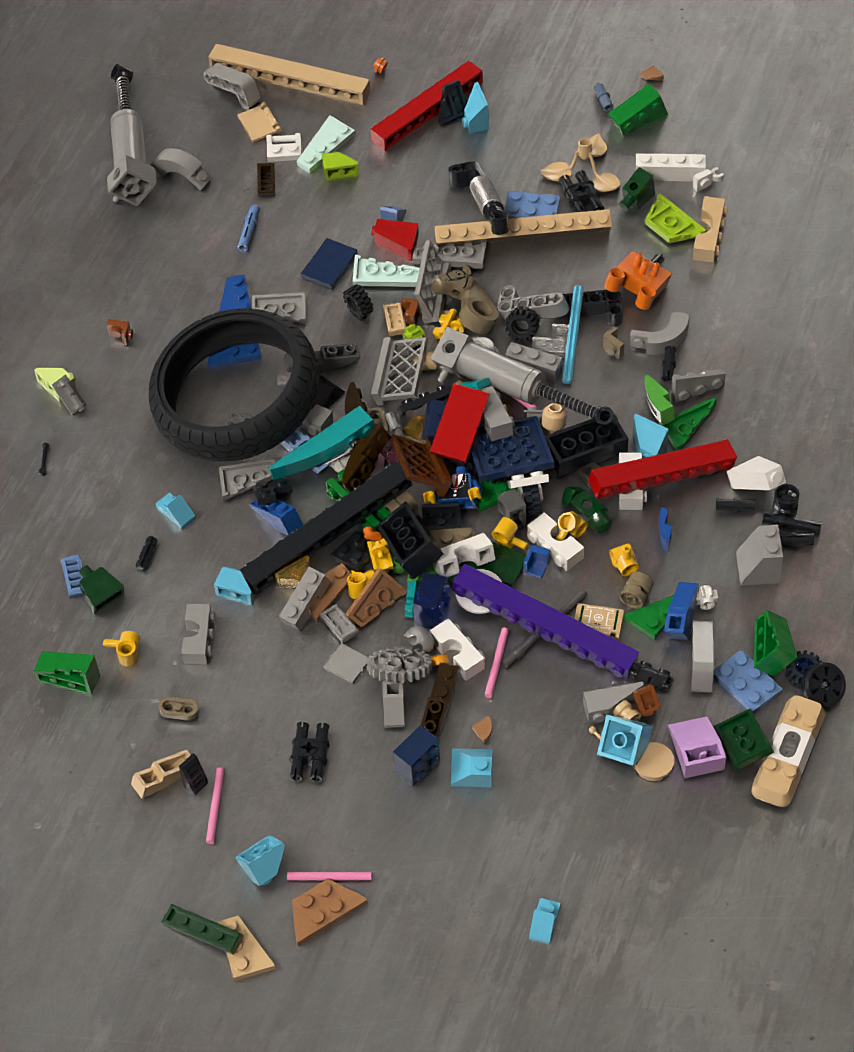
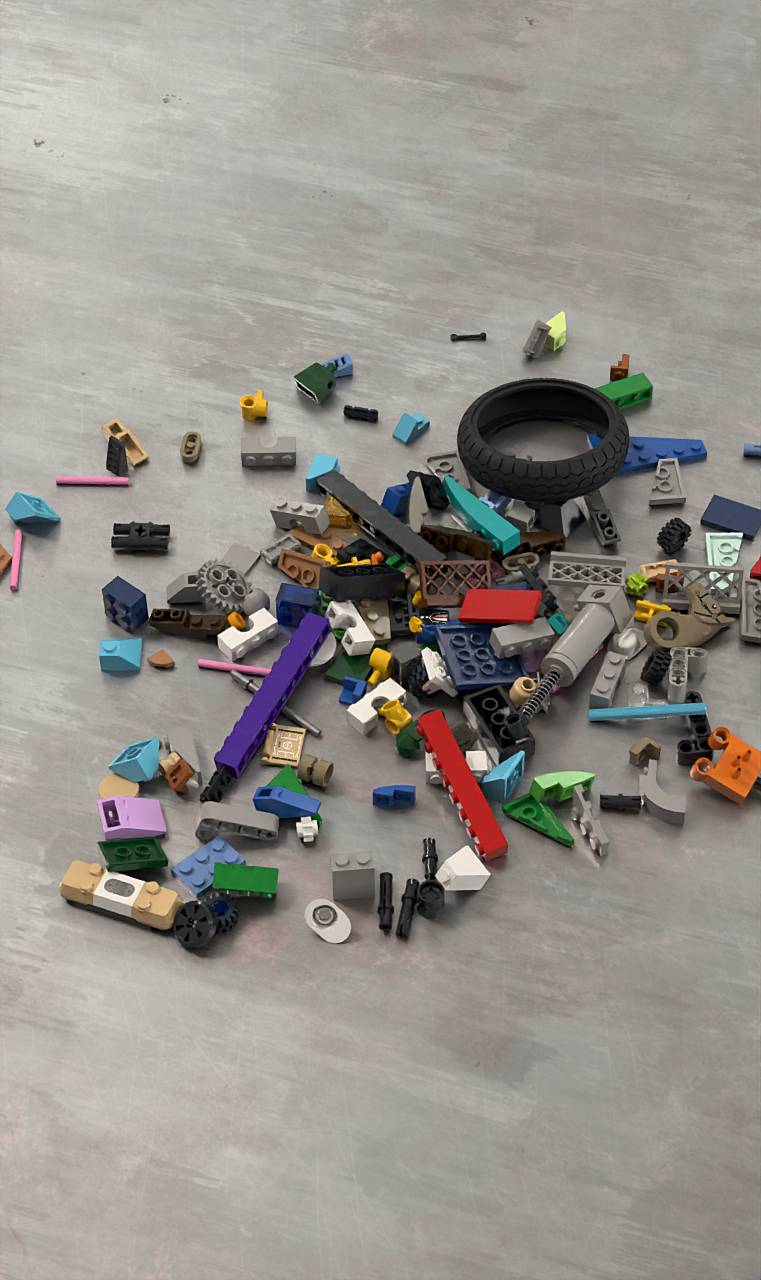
camera: 85 degrees right, 5 degrees down
green wedge [33,651,100,695] -> none
yellow piece [609,543,639,577] -> none
none -> white piece [304,899,351,943]
none -> slope [406,477,429,535]
none -> green brick [589,373,653,409]

